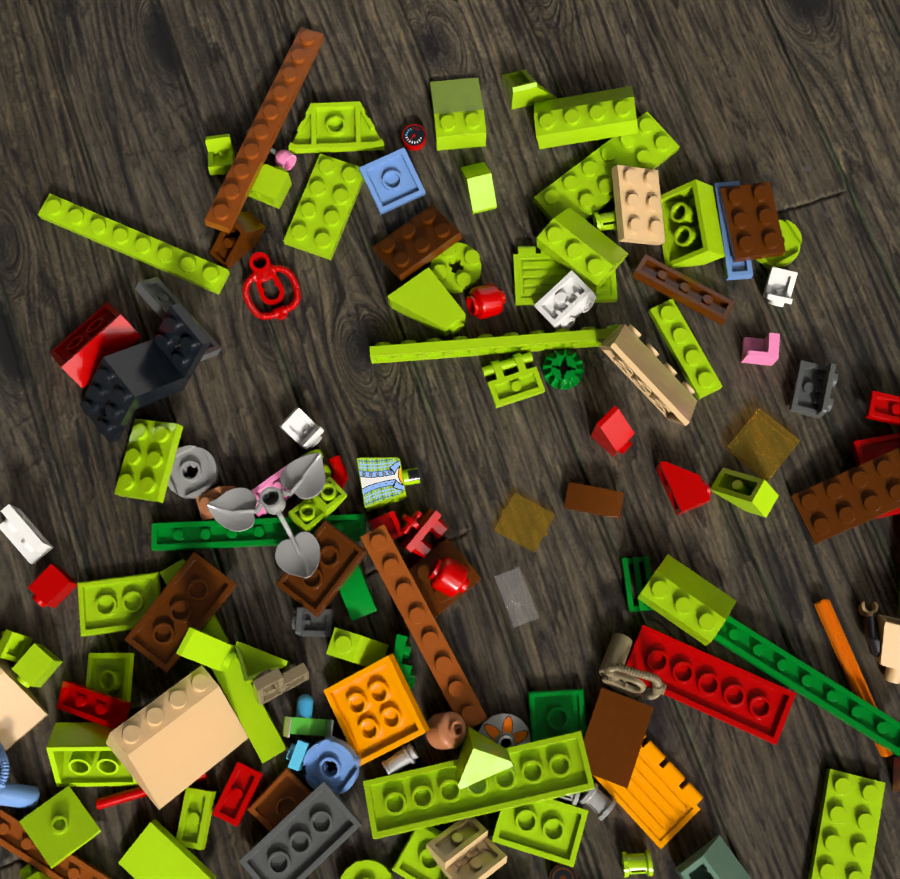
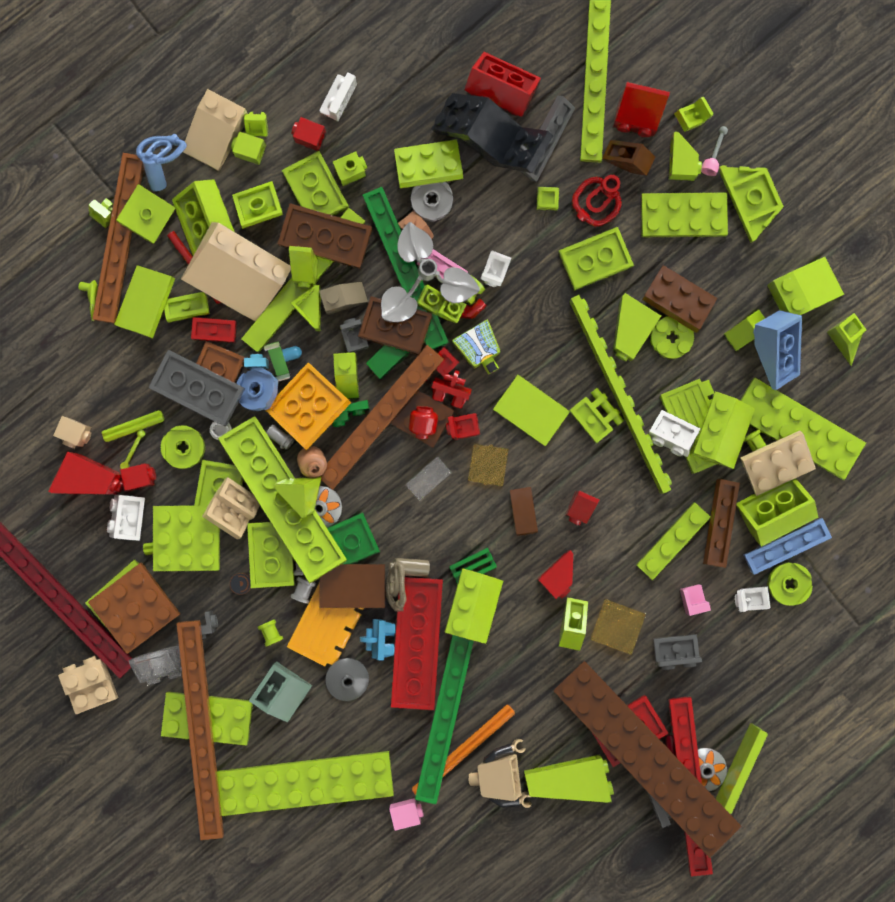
camera: 70 degrees right, 10 degrees up
red plate [56,681,131,729] -> none
dark orange plate [204,27,324,233] -> none
dark tan plate [252,662,309,706] -> none
medium blue plate [359,148,426,215] -> none
tile [402,124,427,151] -> none
red head [466,283,506,320] -> none
lime slope [534,86,638,149] -> none
green gear [542,349,584,390] -> none
tan slope [598,324,697,426] -> none
reddish brown plate [718,181,786,263] -> none
none -> white plate [210,421,232,440]
none -> dark tan slope [319,282,368,315]
none -> dark grey dish [326,658,369,701]
none -> lime brick [333,152,367,186]
none -> dark azure hips [360,619,395,660]
none -> red bracket [446,413,481,440]
none -> lime tile [493,375,570,446]
none -> lime tile [537,187,559,210]
none -> lime tile [558,227,634,291]
none -> red slope [613,82,670,137]
none -> medium blue slope [753,310,802,390]

